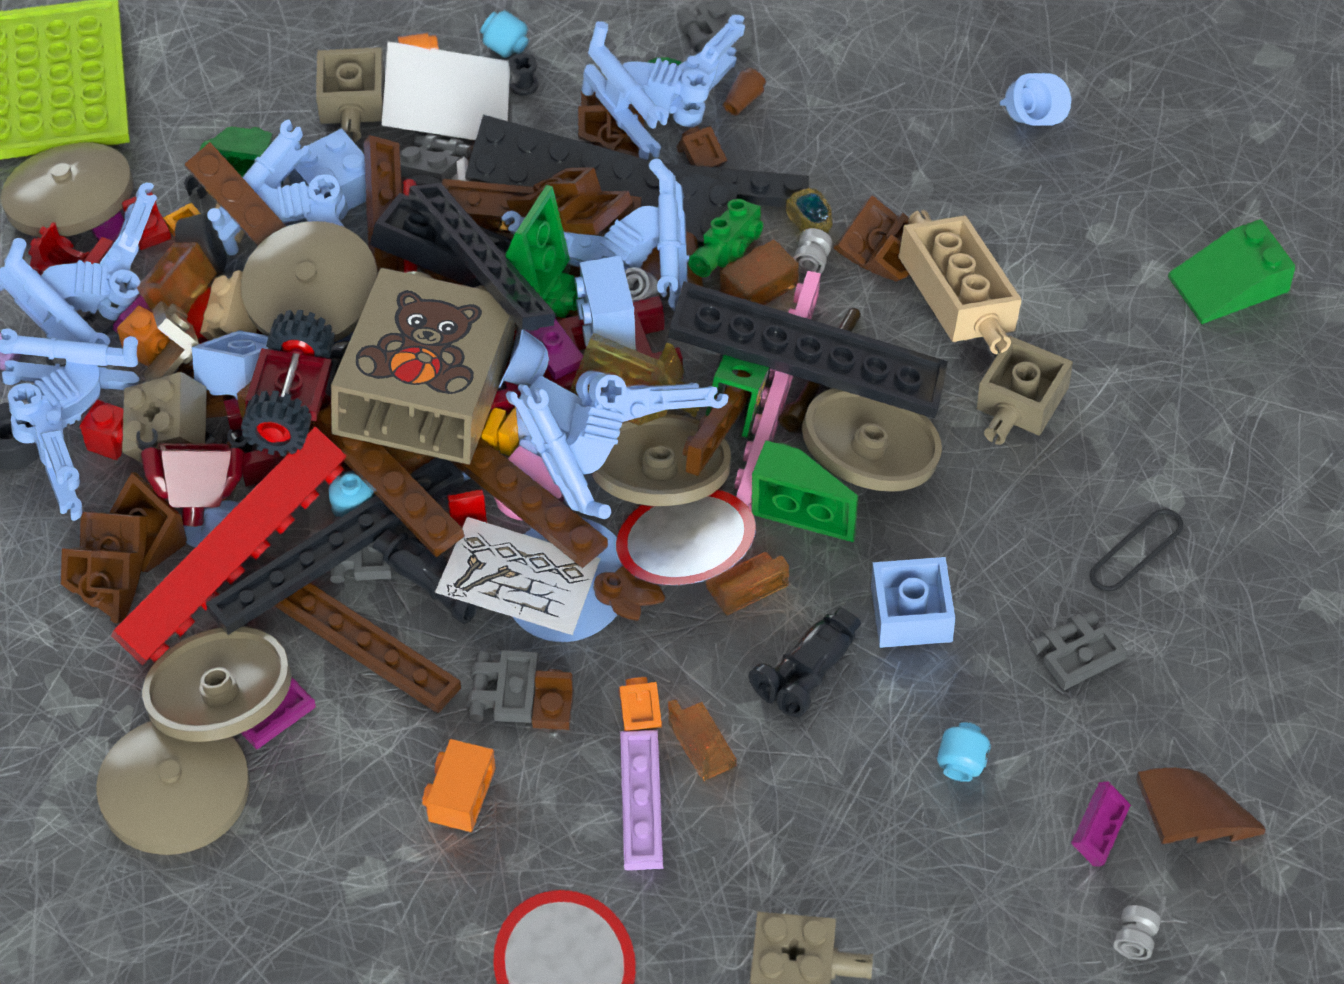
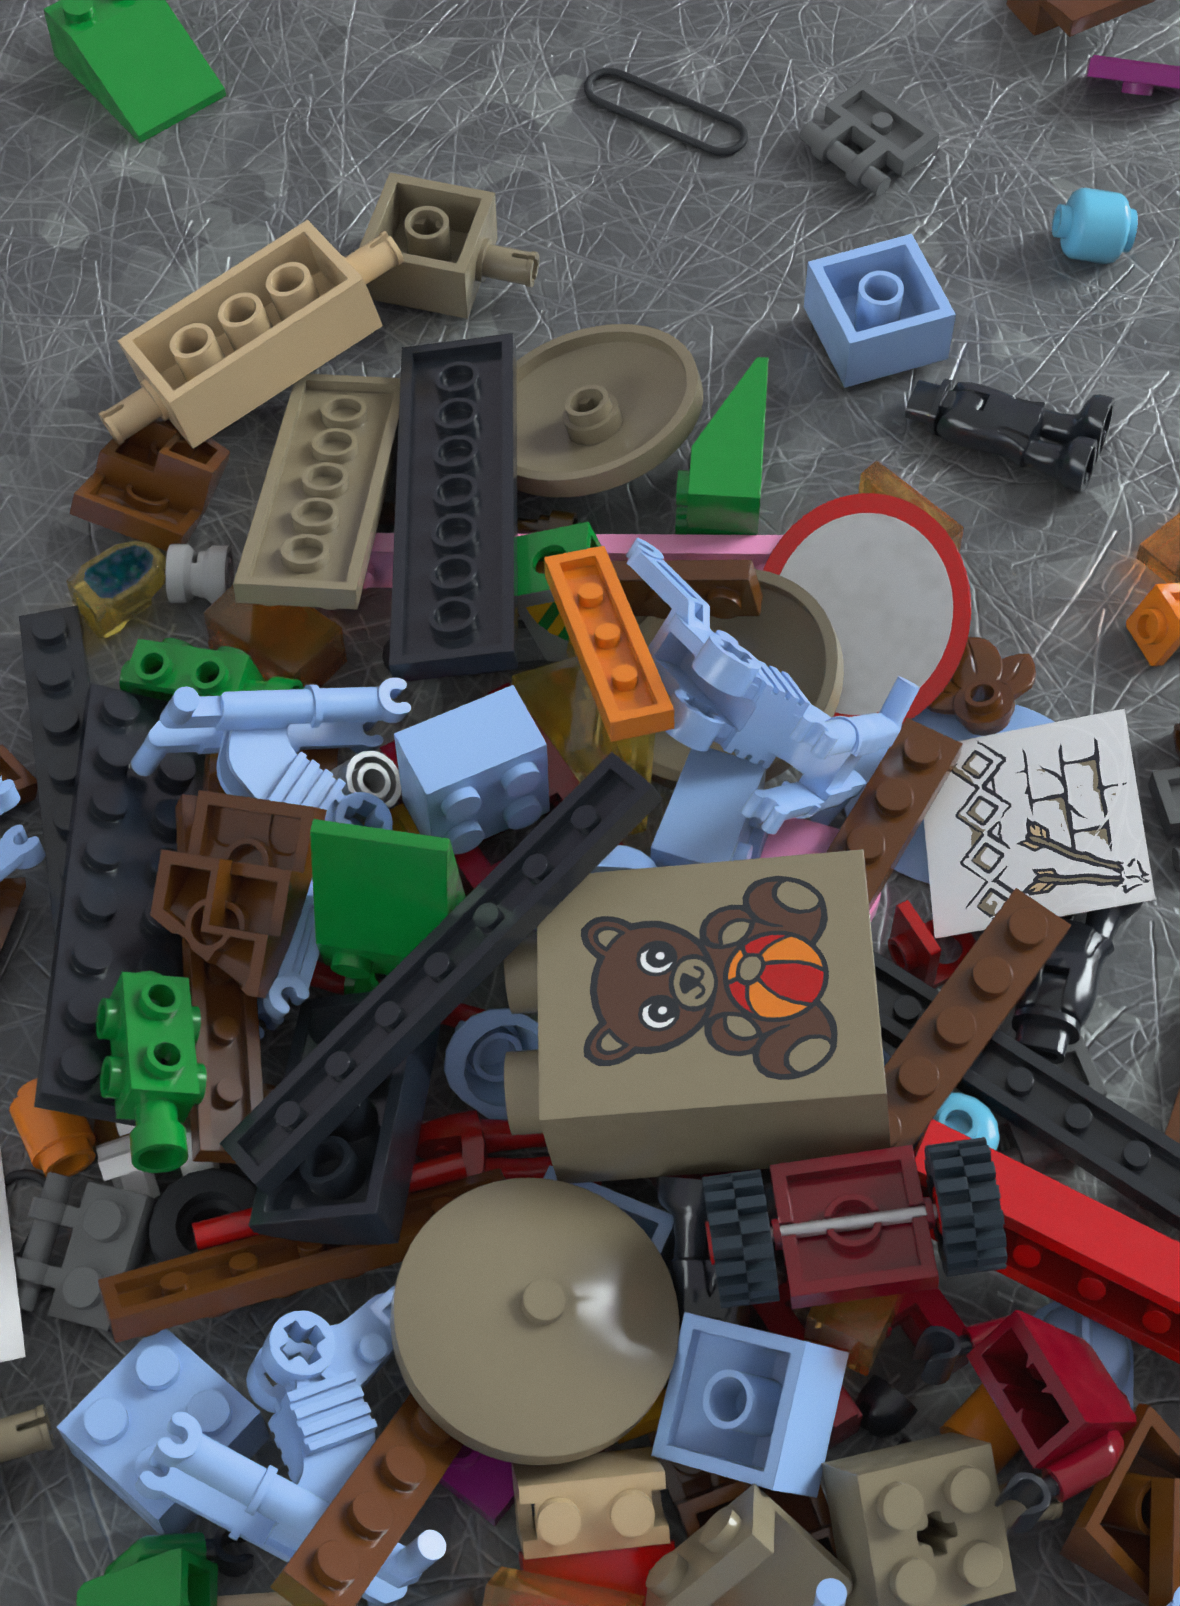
camera: 105 degrees left, 5 degrees up
none -> green brick [96,971,207,1173]
none -> dark tan plate [233,374,400,610]
none -> orange plate [544,546,674,742]

